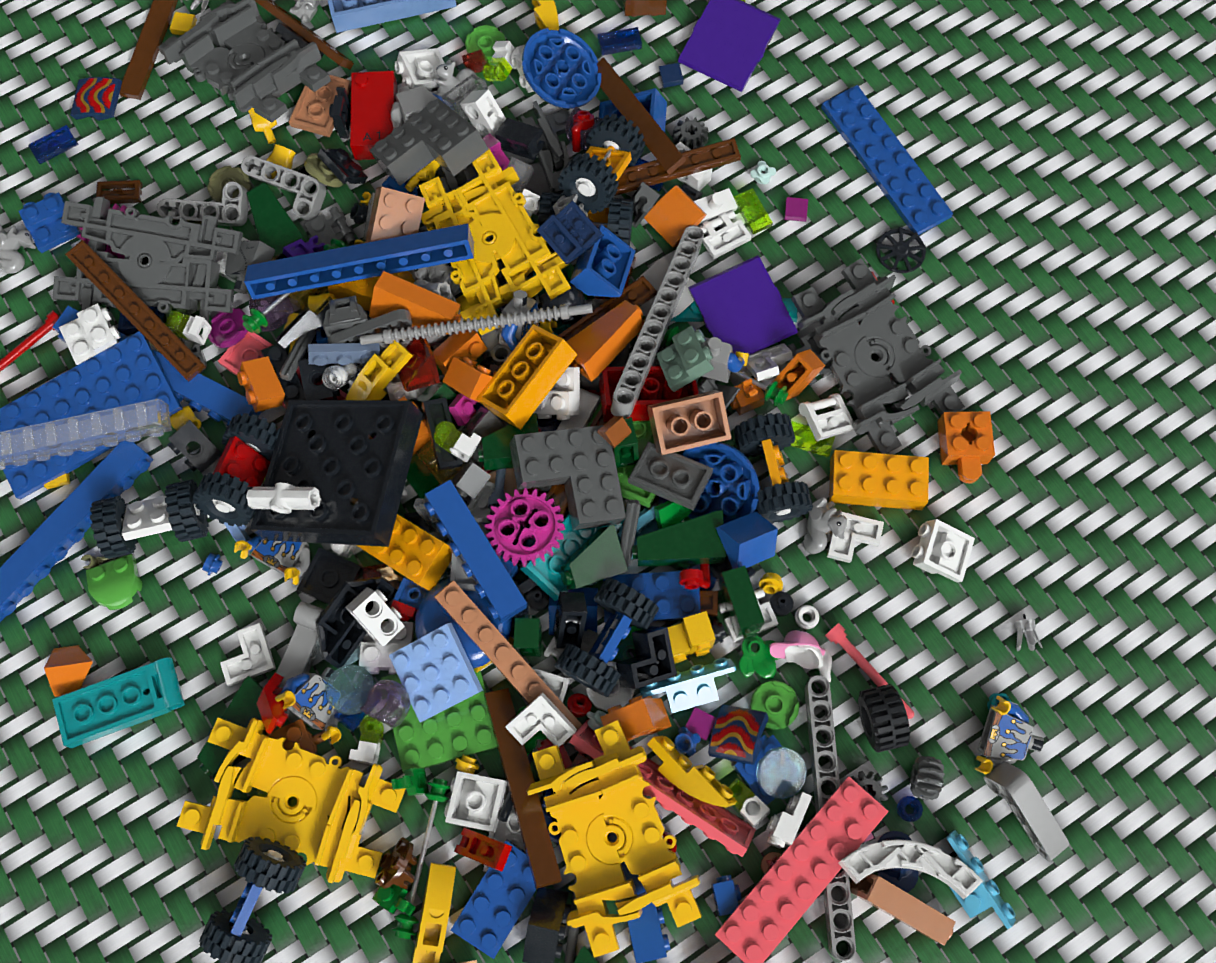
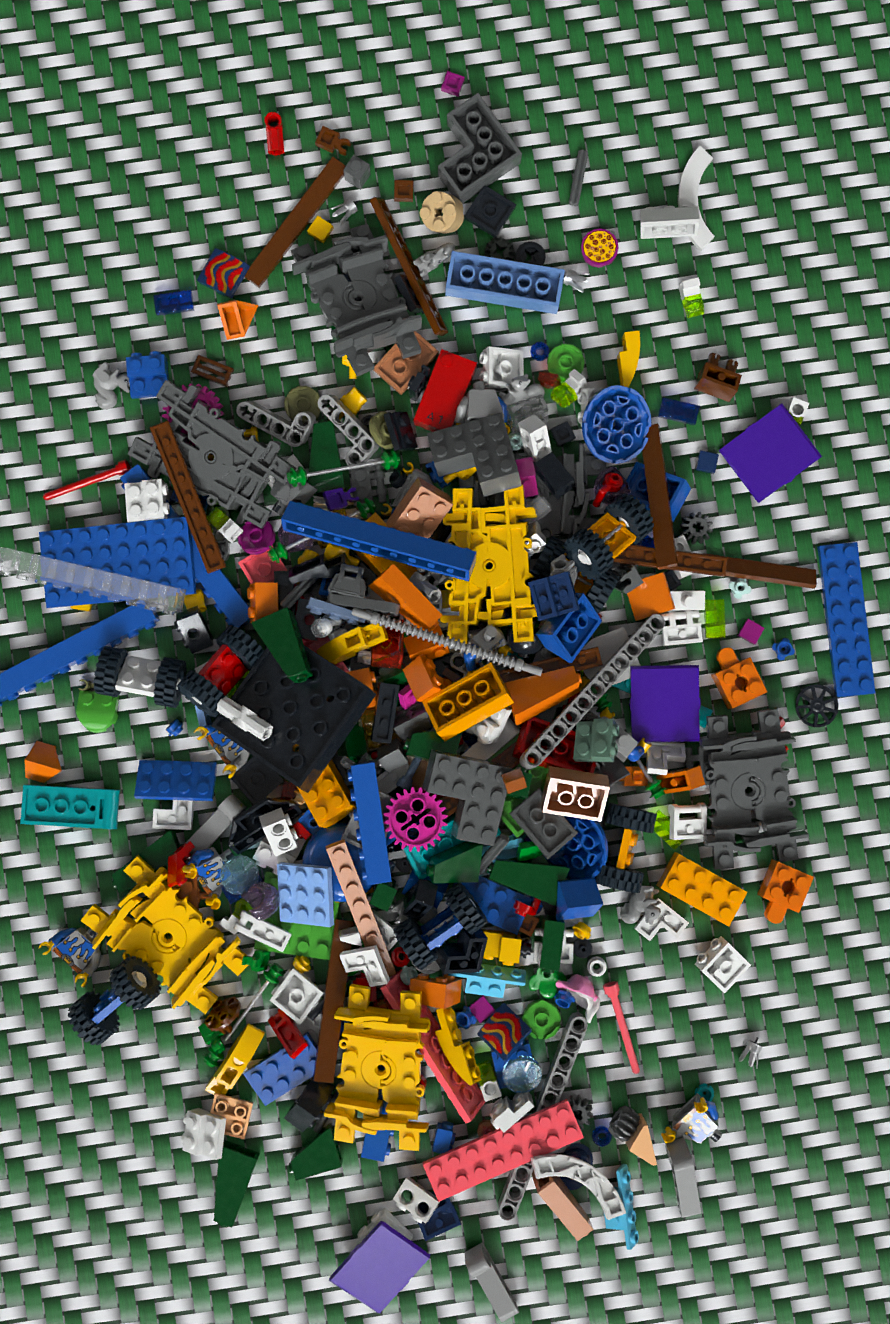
camera: 20 degrees right, 15 degrees up
leg [434,421,482,463] -> none
black tyre [858,684,910,753] -> none
none -> torso [38,927,101,987]
none -> blue plate [134,760,217,801]
none -> orange slope [217,300,259,340]
none -> white plate [233,910,292,952]
none -> dark green slope [252,607,313,683]
none -> green axle [287,450,400,487]
none -> white slope [338,926,362,946]
none -> clear blue plate [530,342,549,361]
none -> black plate [550,421,576,447]
none -> blue plate [554,990,576,1008]
none -> light nougat slope [625,1113,657,1166]
none -> reddish brown tile [703,553,817,589]
none -> orange brick [711,647,767,709]
none -> blue plate [772,638,795,660]

